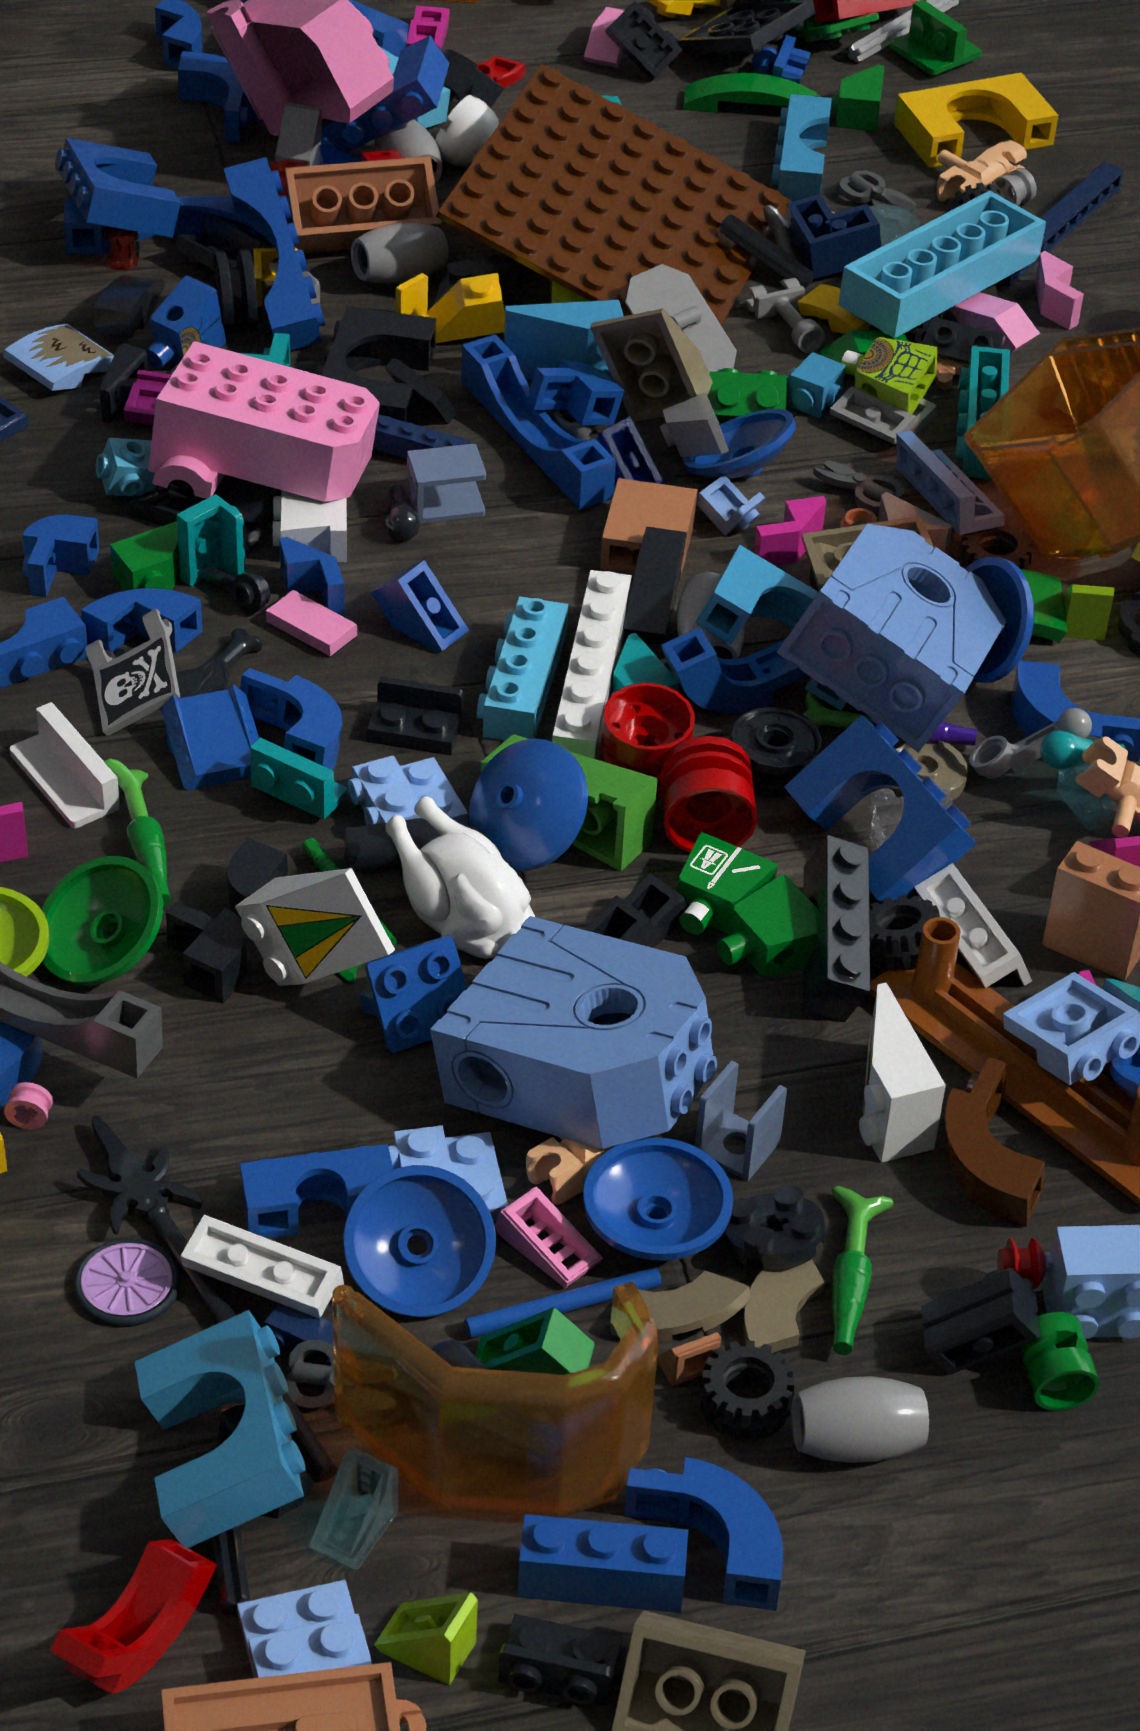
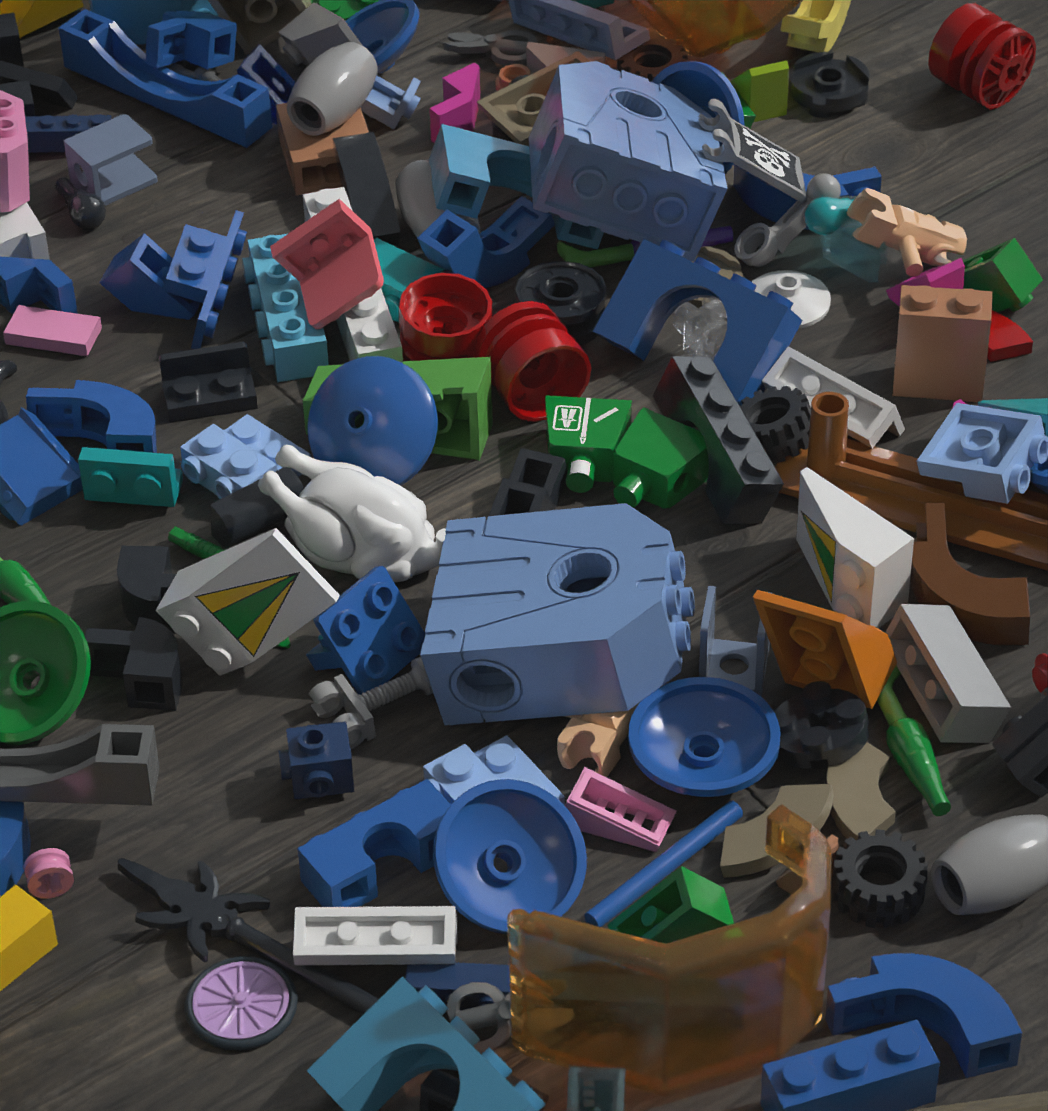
camera: 20 degrees left, 0 degrees up
none -> blue bracket [163,210,247,349]
none -> coral bracket [270,199,384,330]
none -> dark blue brick [278,721,355,800]
none -> light grey piece [287,42,378,136]
none -> light grey bar [309,656,433,749]
none -> light grey flag [698,99,807,203]
none -> white dish [752,270,831,329]
none -> orange slope [753,590,897,709]
none -> light grey brick [885,604,1011,743]

